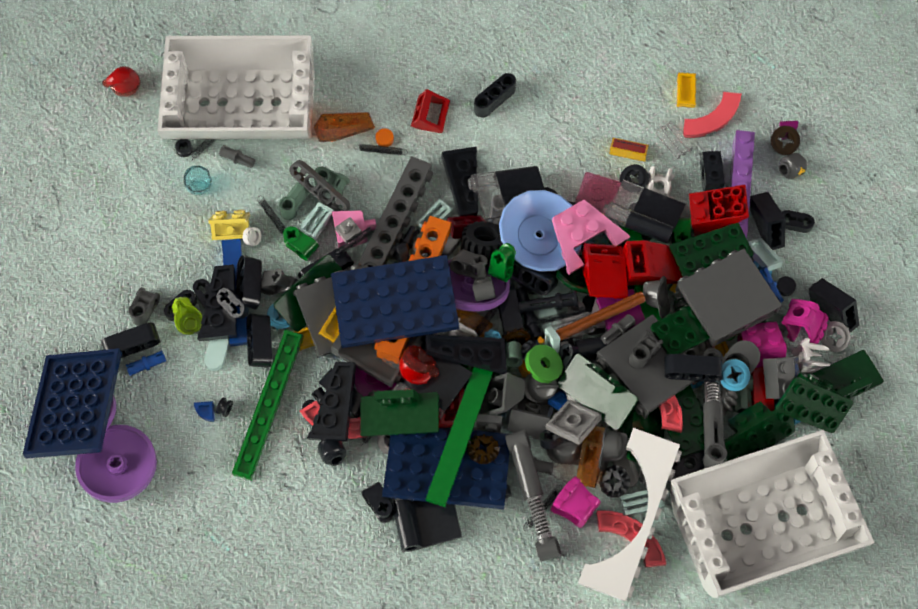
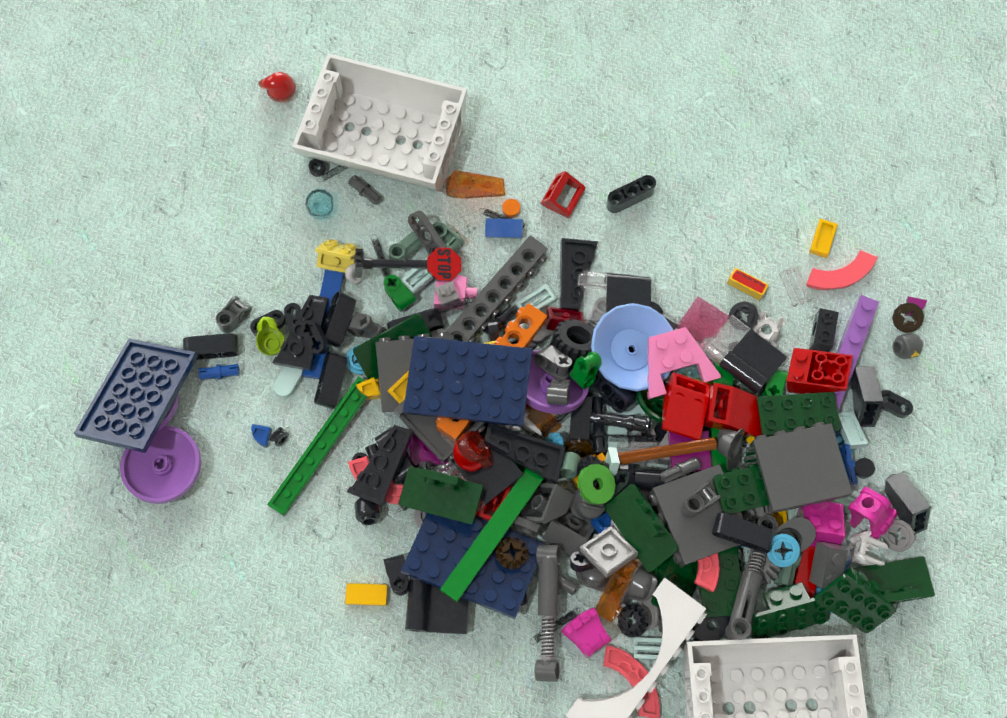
camera: 15 degrees right, 5 degrees up
none -> yellow tile [345,583,388,606]
none -> black piece [354,248,461,282]
none -> yellow tile [356,377,381,398]
none -> blue tile [485,218,523,238]

